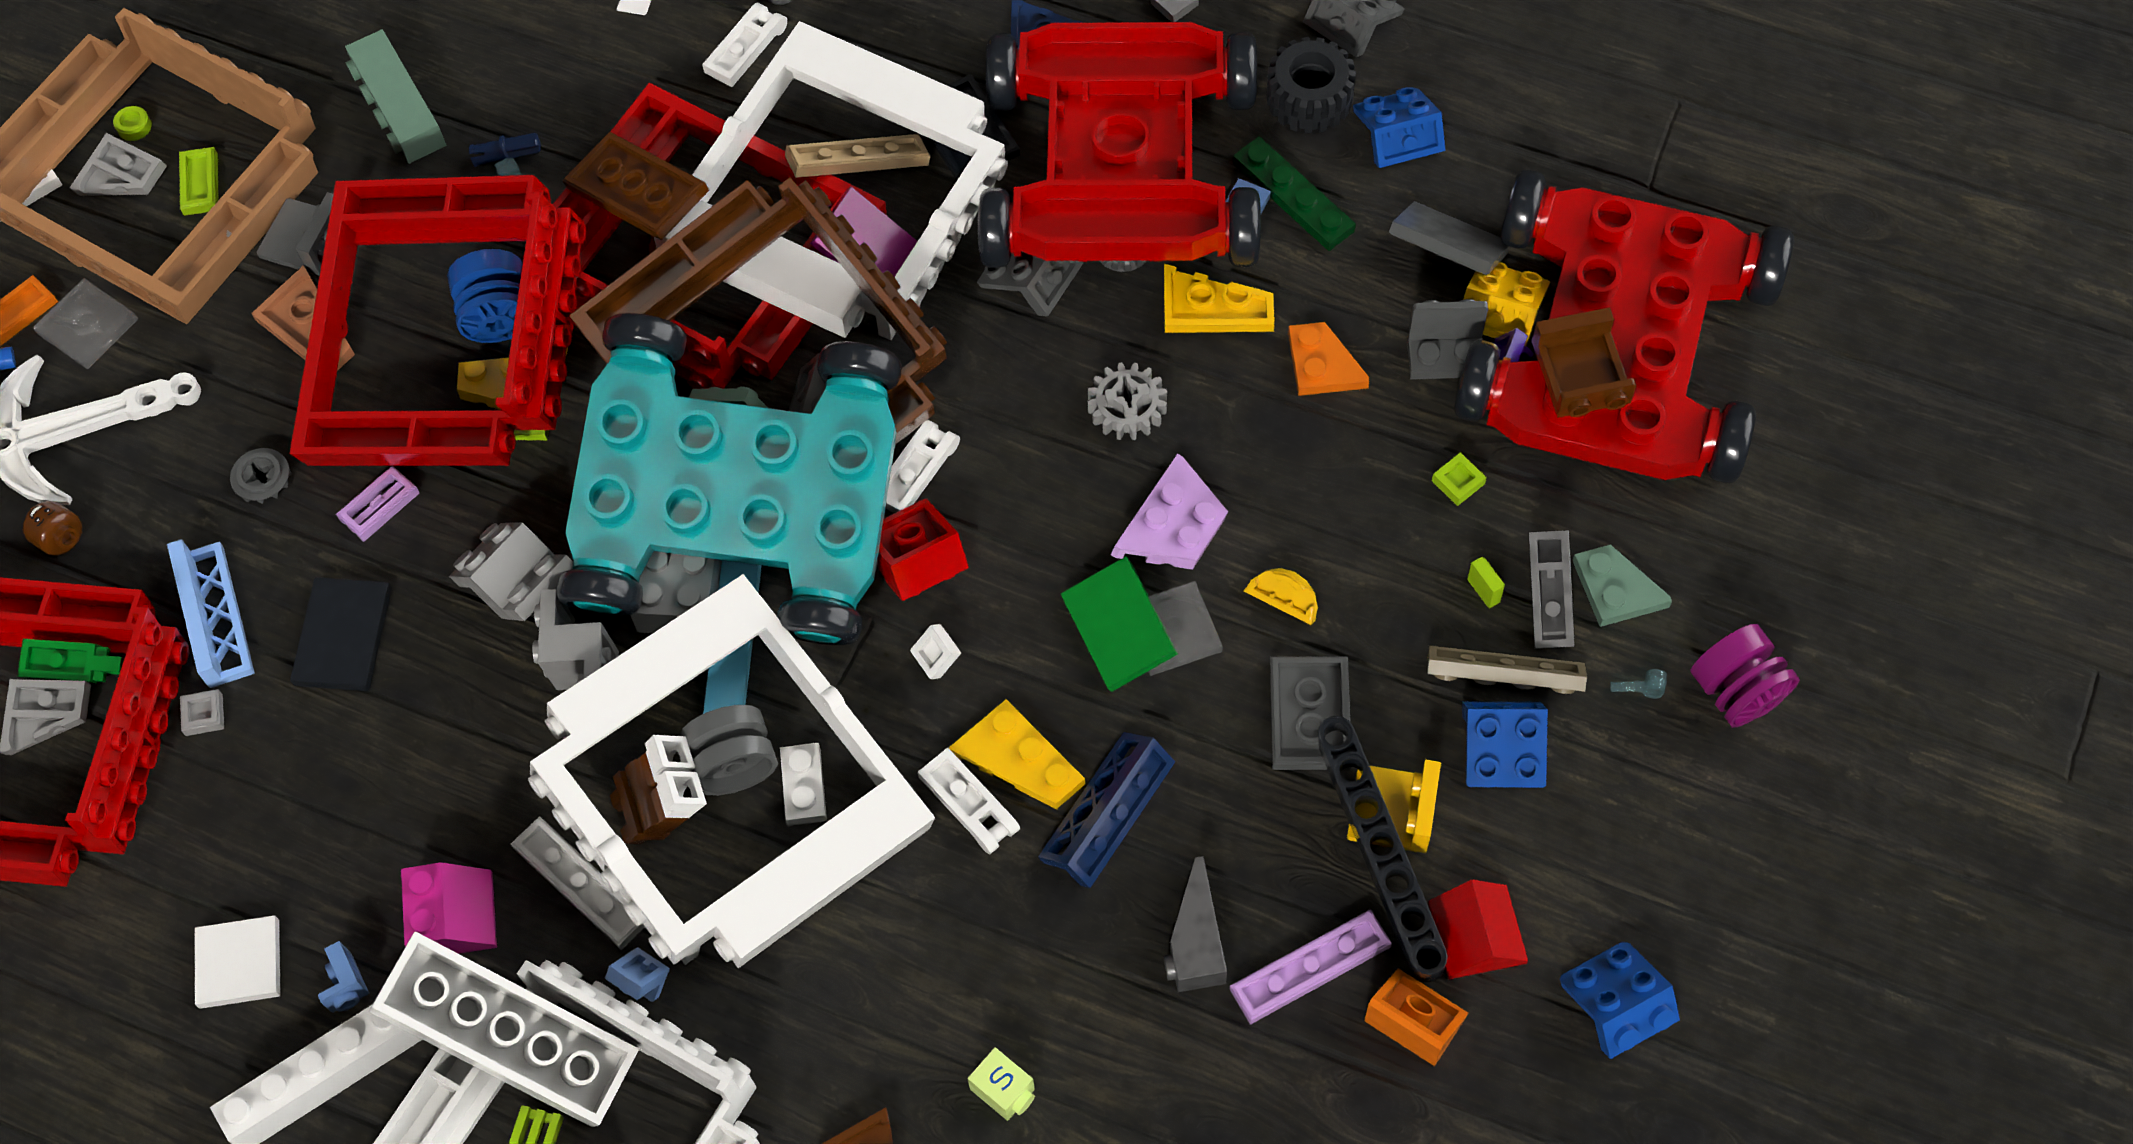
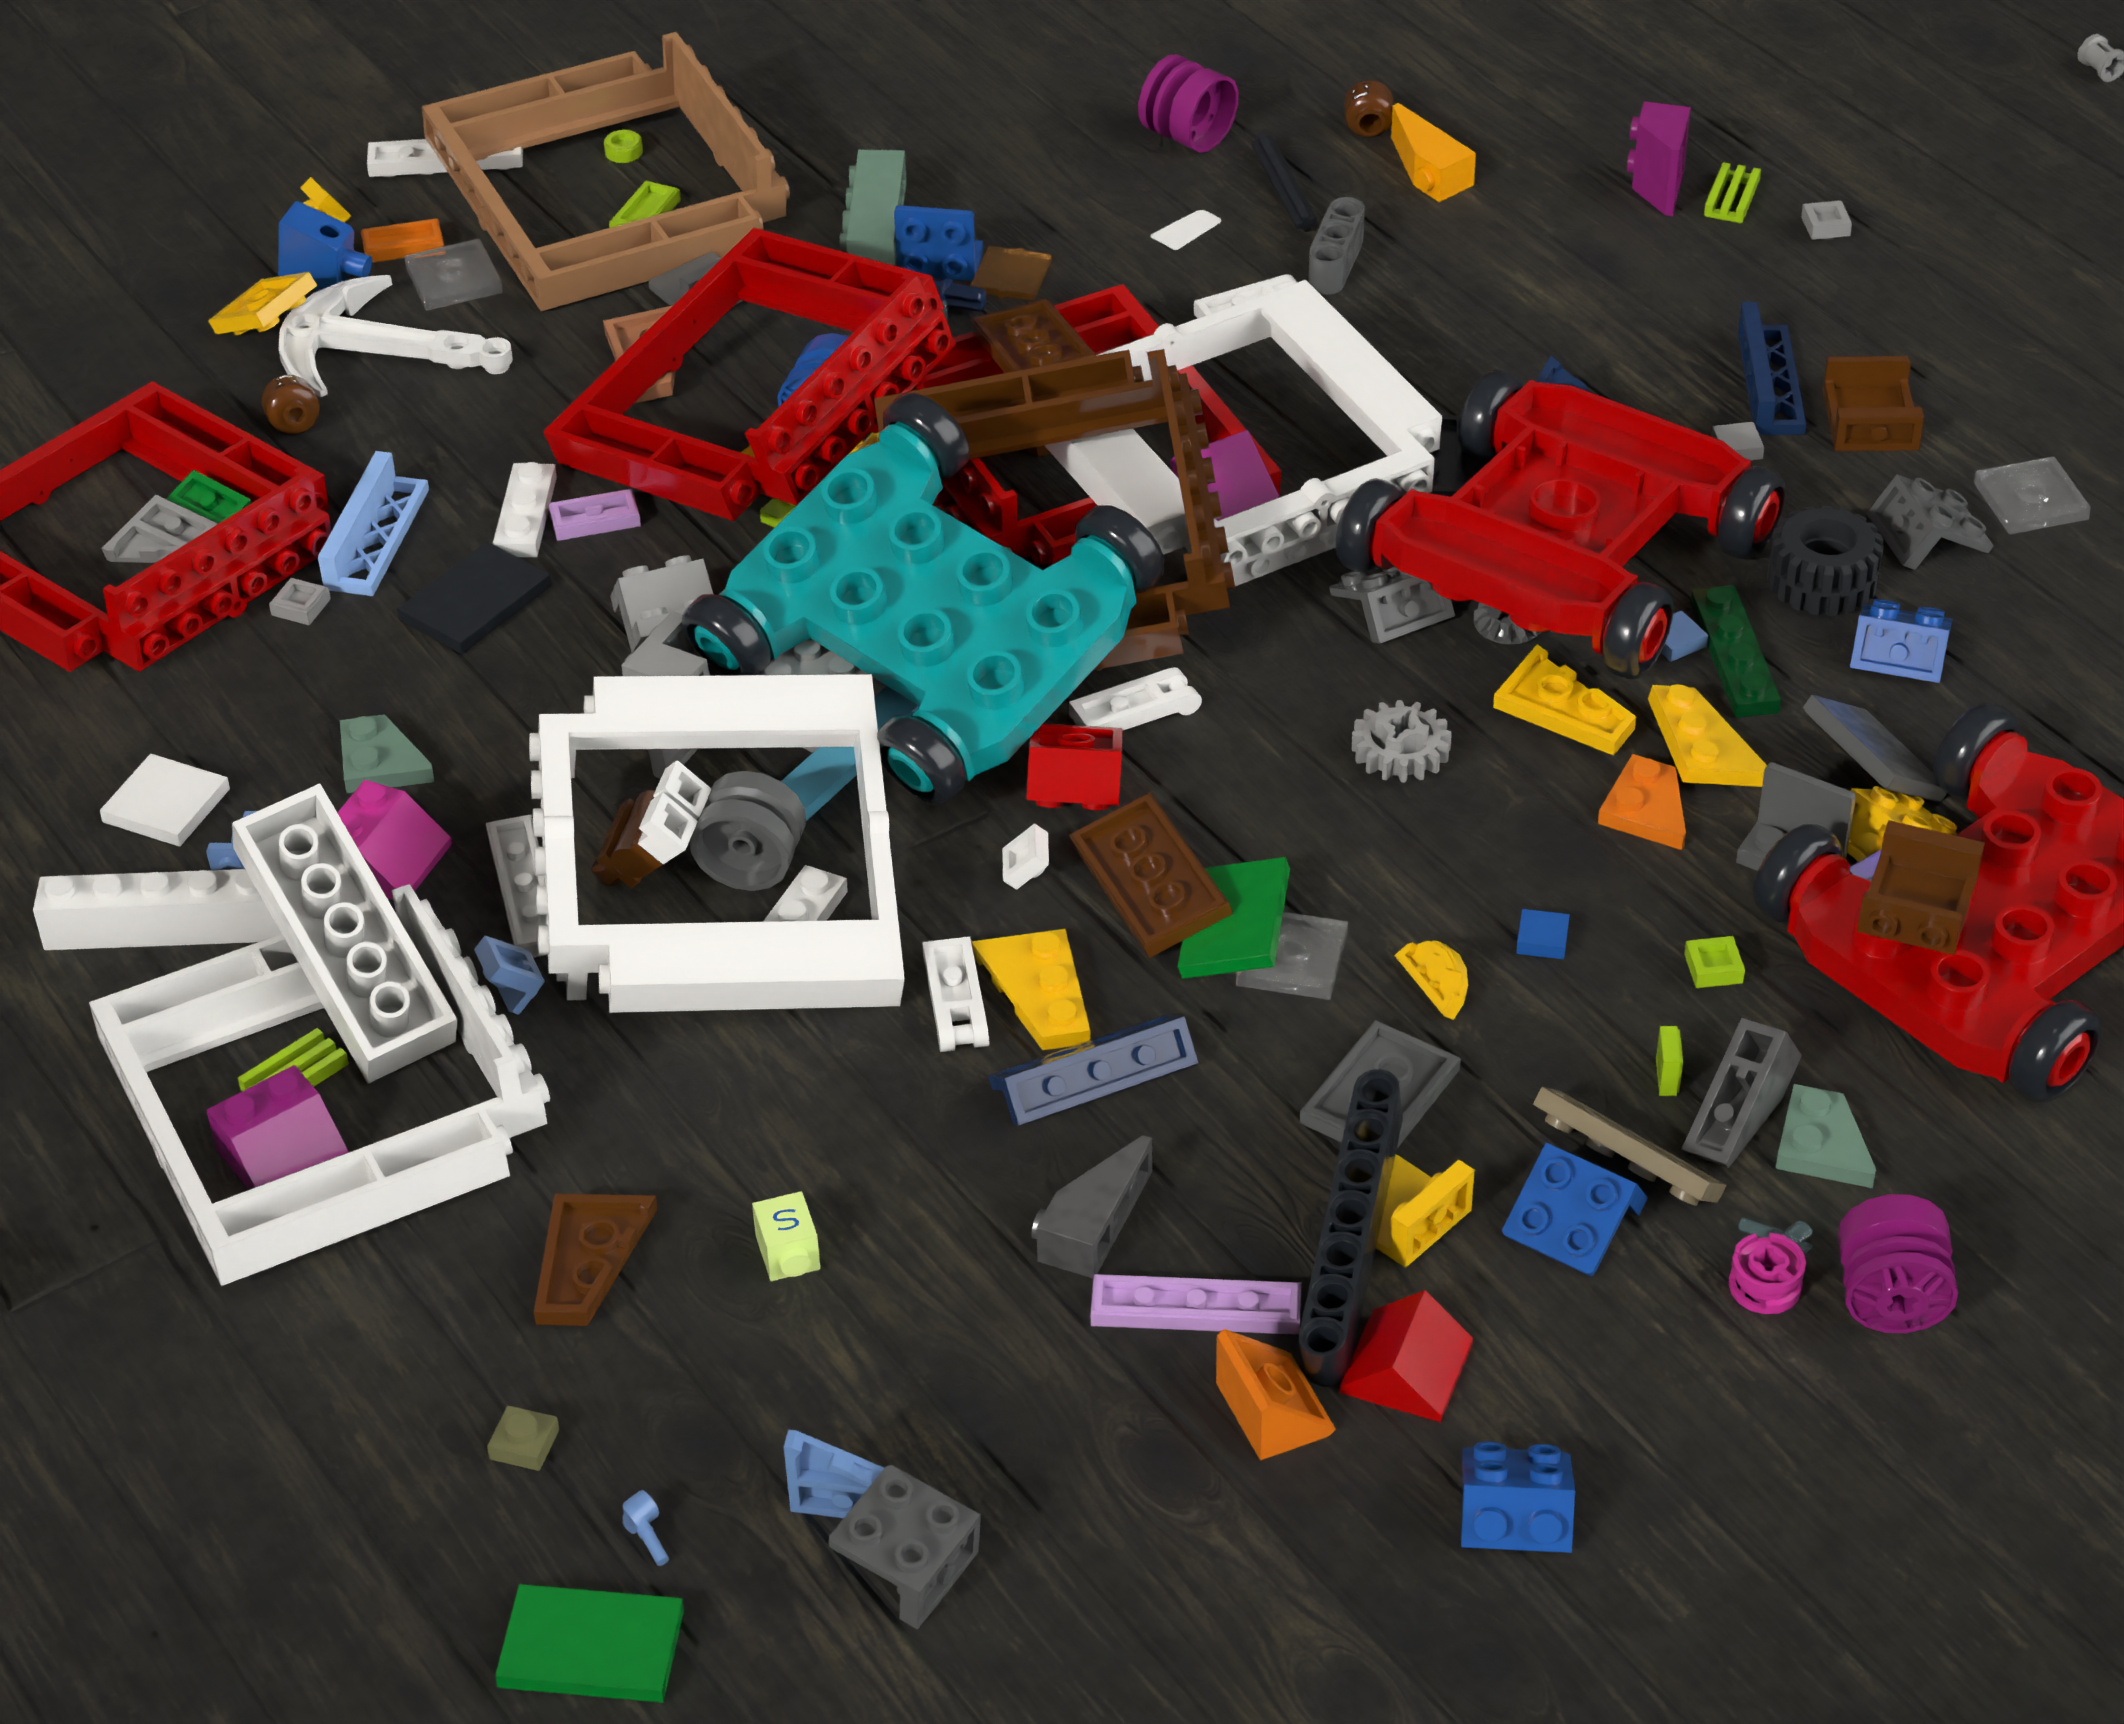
camera: 30 degrees right, 20 degrees down
light grey wing [70,133,167,196] -> none
dark grey gear [230,448,292,504] -> none
tan tile [785,134,930,178] -> none
lavender wing [1111,454,1228,570] -> none
none -> sand green wing [340,714,434,793]
none -> white plate [493,462,557,557]
none -> blue bracket [894,205,983,281]
none -> clear orange piece [970,246,1052,301]
none -> reddish brown tile [1069,792,1233,958]
none -> blue tile [1516,909,1570,959]
none -> yellow wing [1648,684,1767,787]
none -> dark pink wheel [1729,1232,1806,1314]

